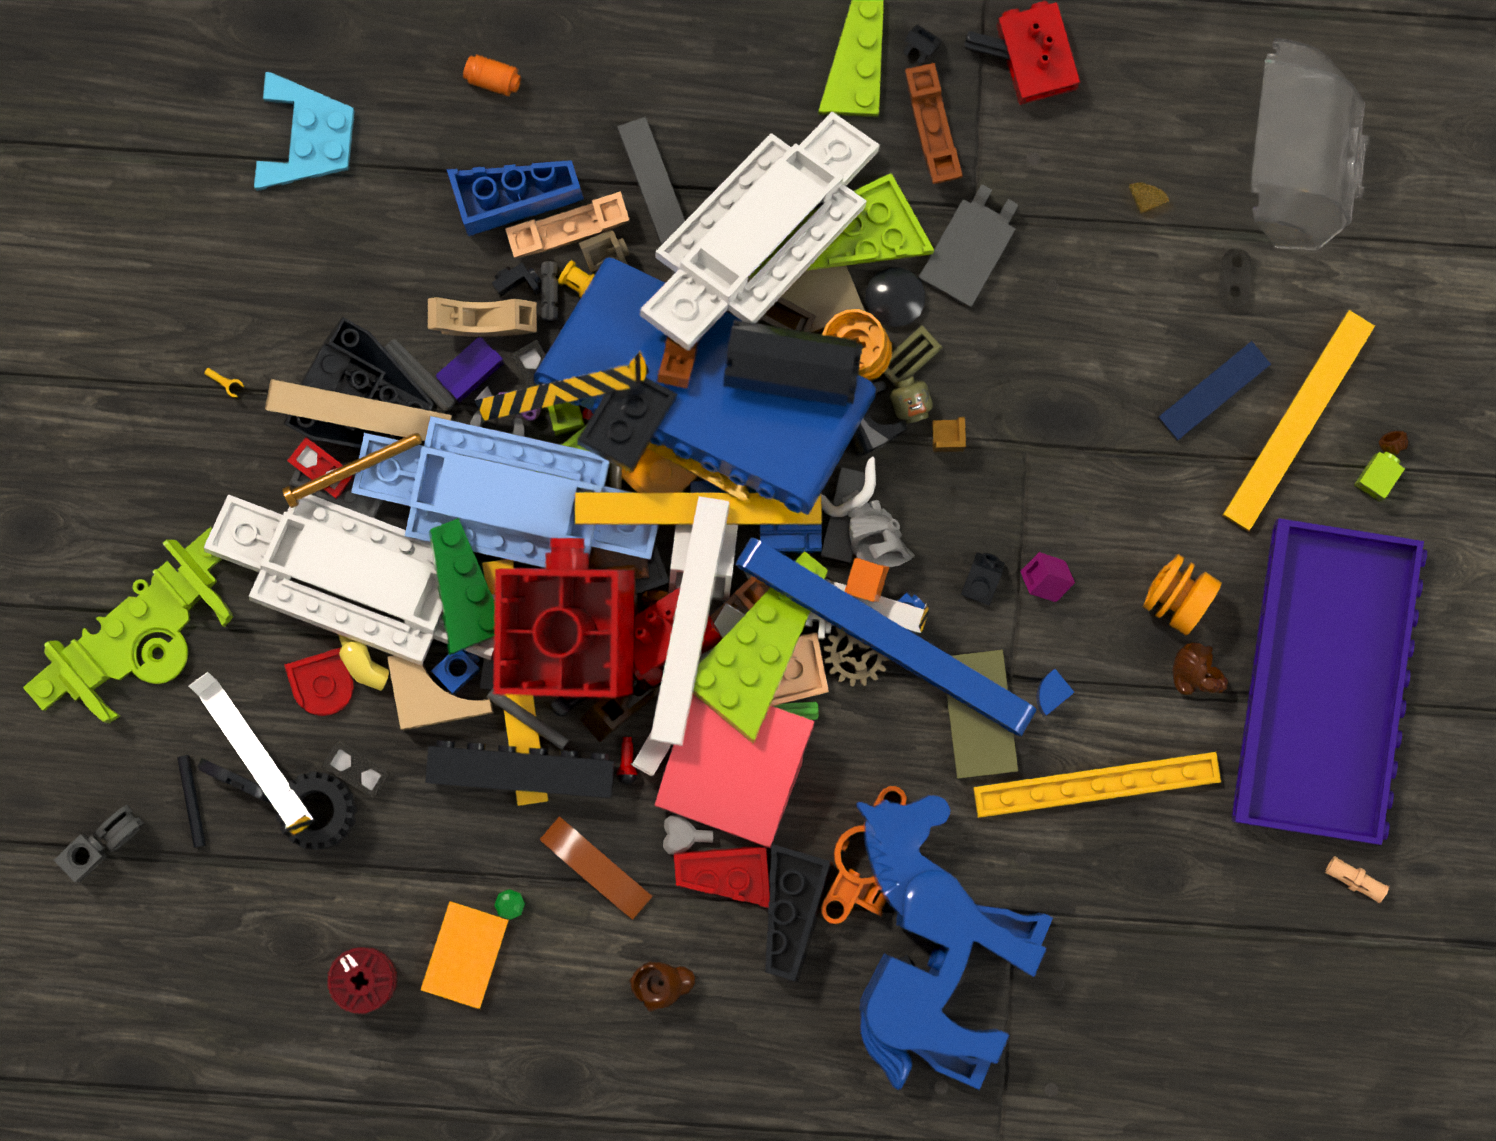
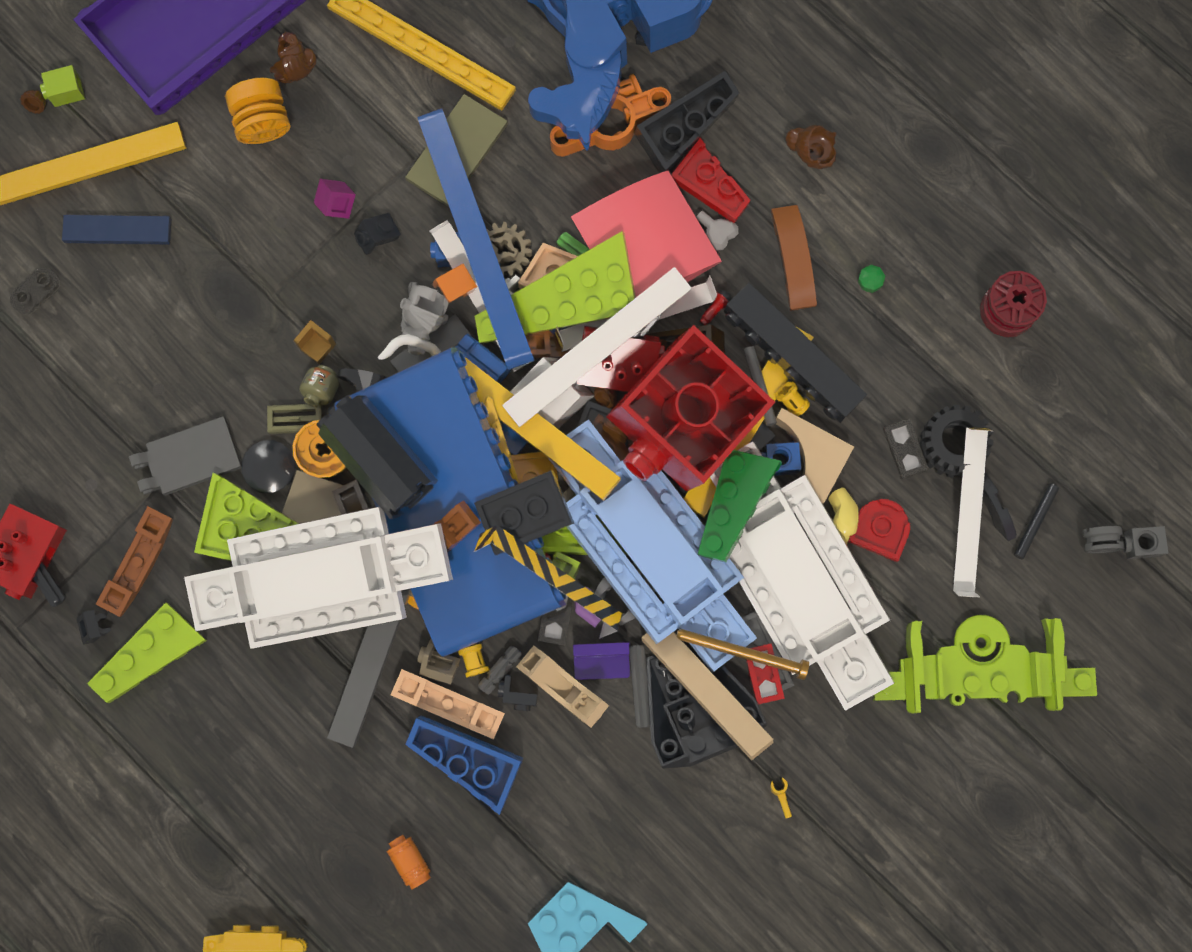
camera: 135 degrees left, 5 degrees down
light orange tile [421,901,509,1009] -> none
blue brick [1036,669,1074,717] -> none
clear yellow tile [1129,182,1169,214] -> none
none -> yellow bush [775,382,810,416]

